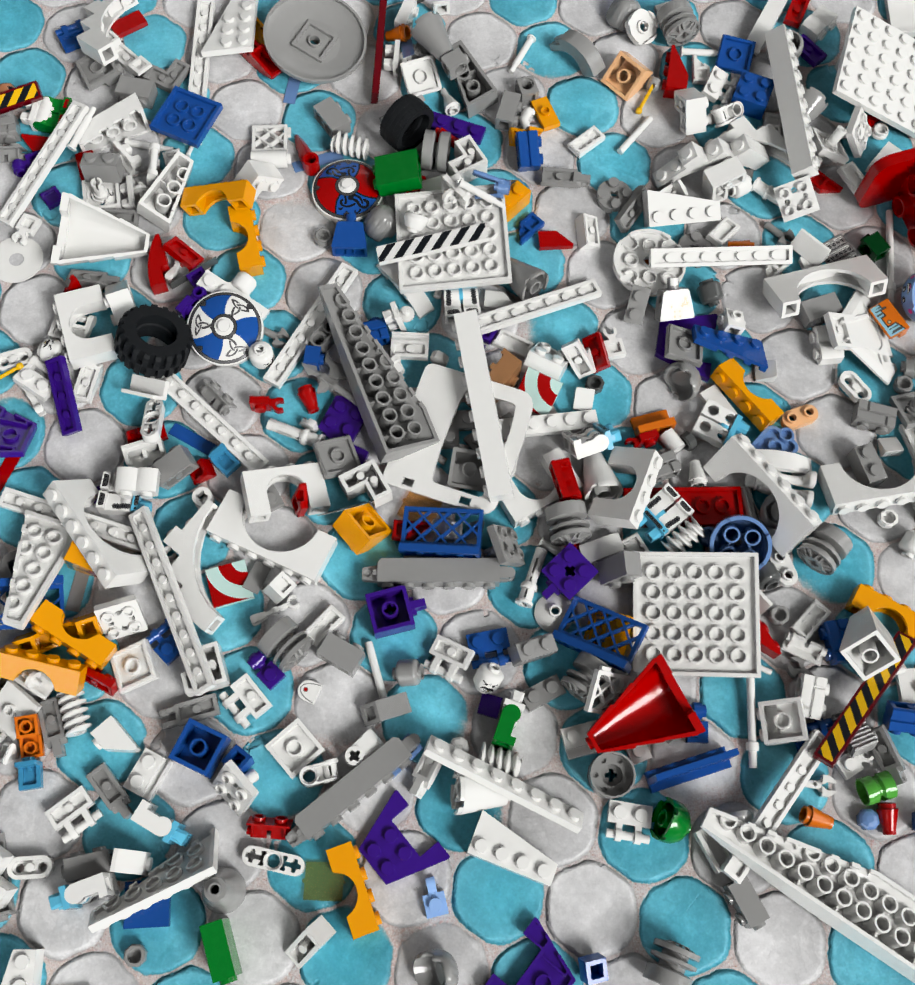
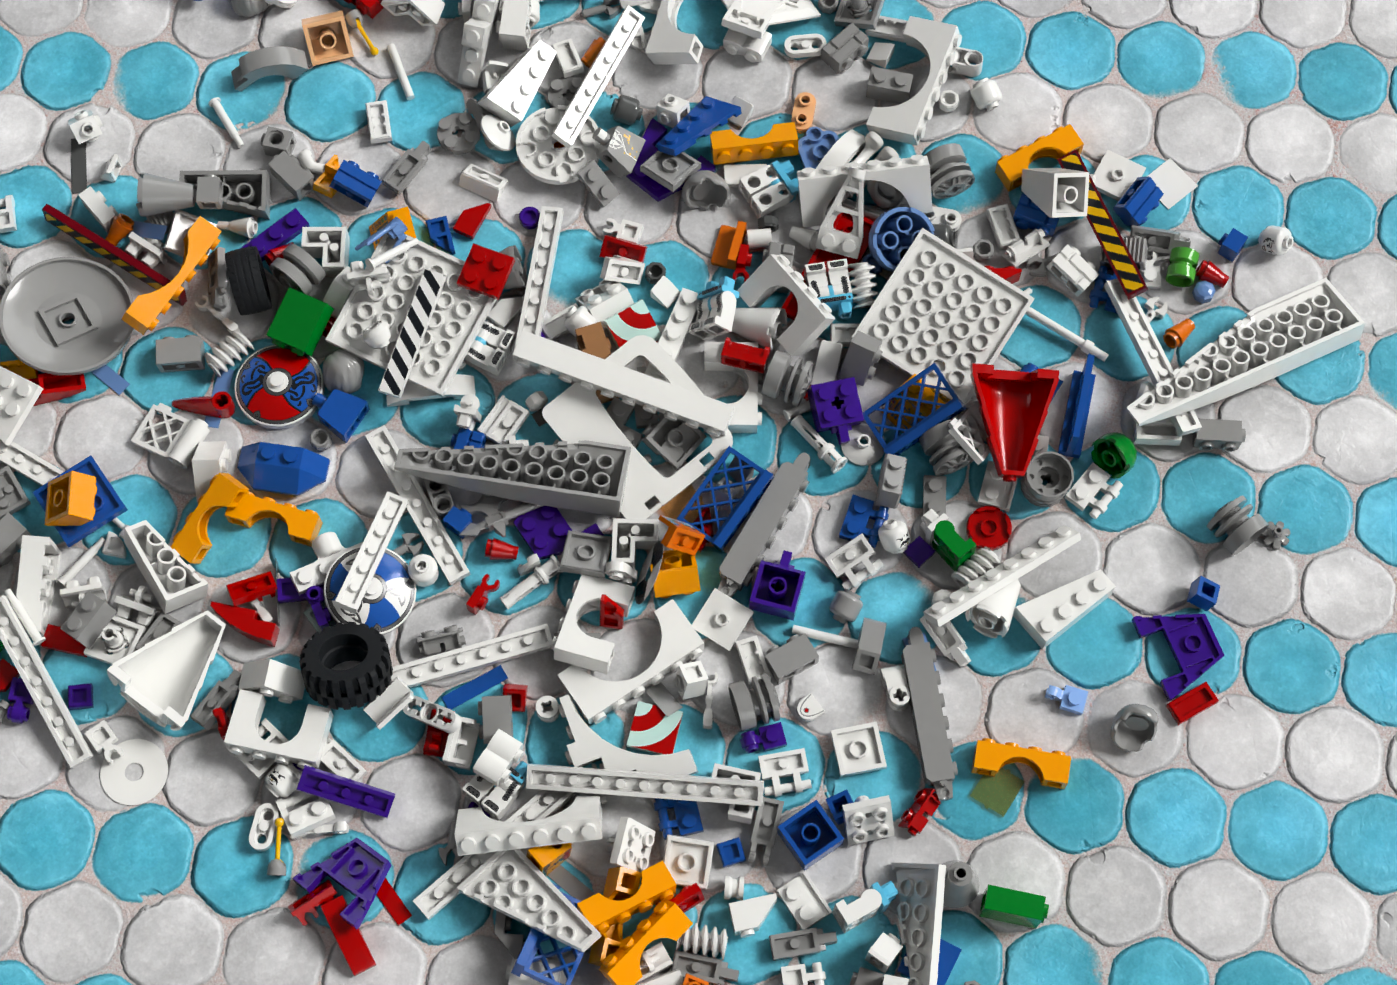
camera: 55 degrees left, 0 degrees up
white plate [147,143,161,187] -> none
dark azure bracket [208,443,241,478] -> none
white beam [242,845,305,877] -> none
white slope [285,915,336,969] -> none
white piece [299,758,342,788] -> none
dark purple wing [359,790,450,885] -> none
light grey plate [483,524,525,567] -> none
light orange plate [530,96,560,132] -> none
white plate [756,696,809,746] -> none
light grey brick [798,292,843,329] -> none
none -> light orange slope [45,471,97,526]
none -> light orange arch [121,216,222,335]
none -> white piece [195,295,240,334]
none -> blue wedge [237,442,330,496]
none -> white plate [334,491,409,614]
none -> red plate [457,243,515,300]
none -> white dish [480,115,516,151]
none -> dark purple tile [519,207,540,229]
none -> white head [564,306,596,337]
none -> white plate [605,561,638,586]
none -> orange panel [658,515,705,556]
none -> white plate [692,588,754,651]
none -> blue tile [716,837,746,868]
none -> white wheel [724,875,745,901]
none -> white plate [815,166,866,259]
none -> red tile [966,506,1012,551]

